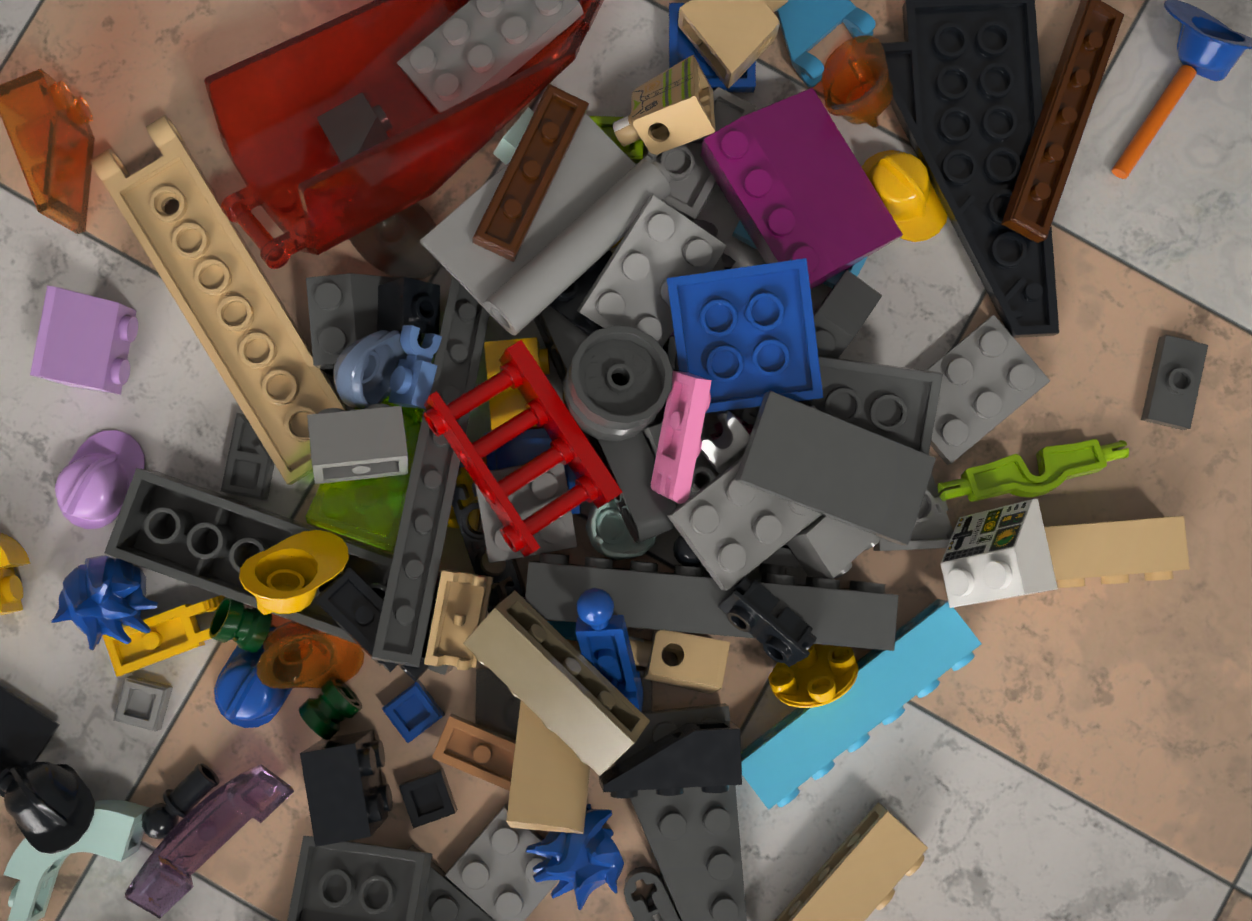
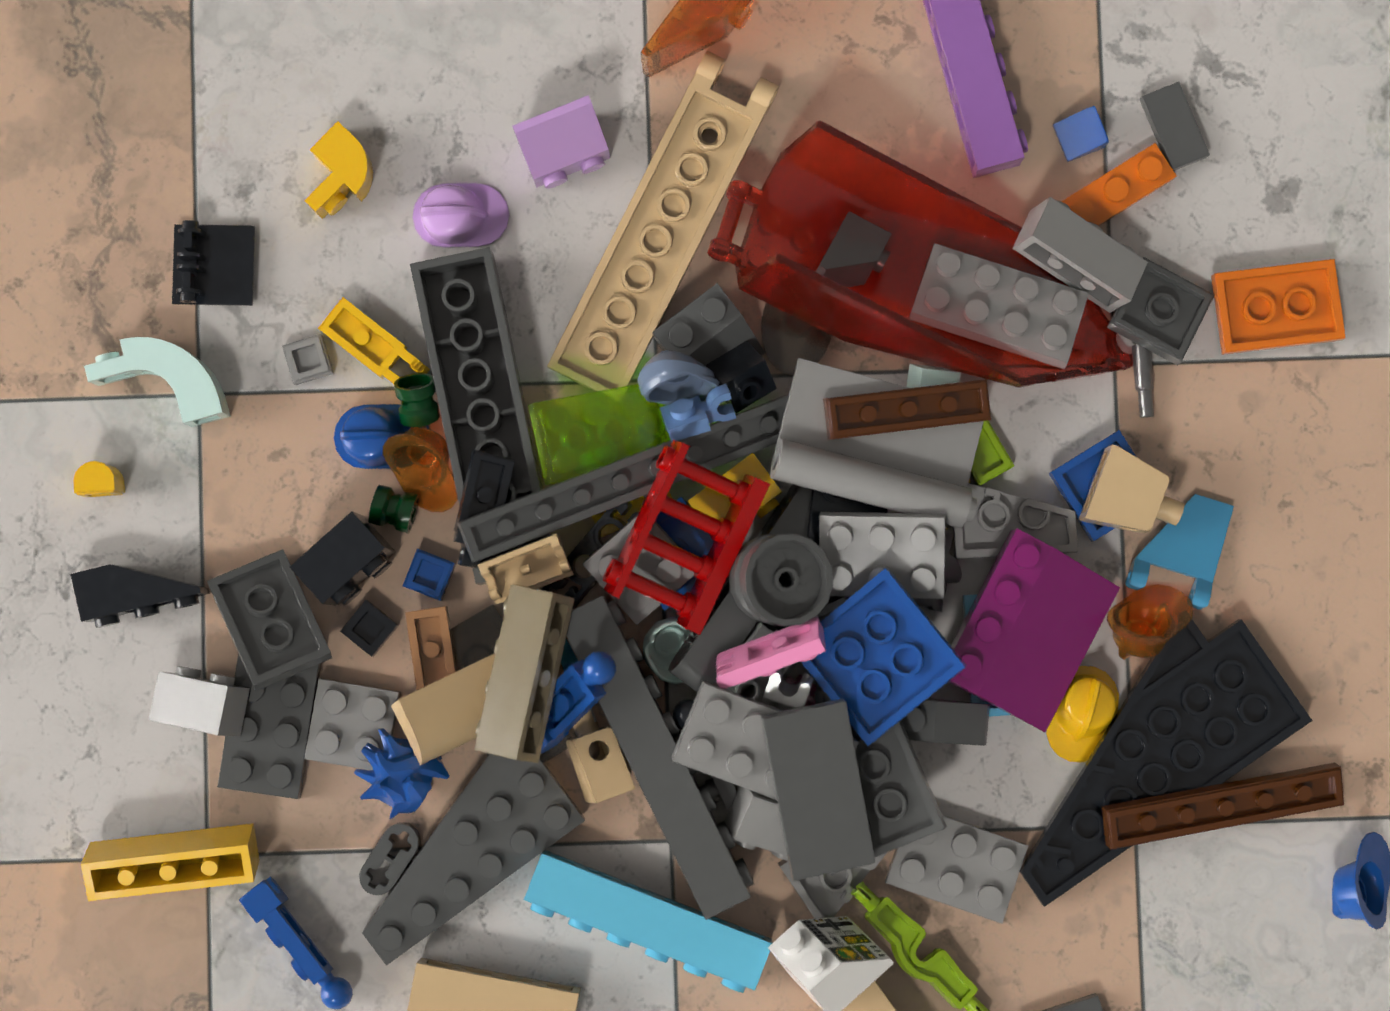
camera: 60 degrees right, 0 degrees up
black piece [4,762,95,854] -> none
blue hair [51,555,158,650] -> none
slope [125,764,294,919] -> none
black pin [142,763,219,840] -> none
dark grey tile [220,413,275,500] -> none
yellow piece [239,530,349,615] -> none
light grey brick [307,404,408,484] -> none
black slope [599,721,742,799] -> none
tan torso [613,55,715,155] -> none
black hinge [718,577,817,667] -> none
yellow dish [768,644,858,708] -> none
orange bar [1112,65,1197,179] -> none

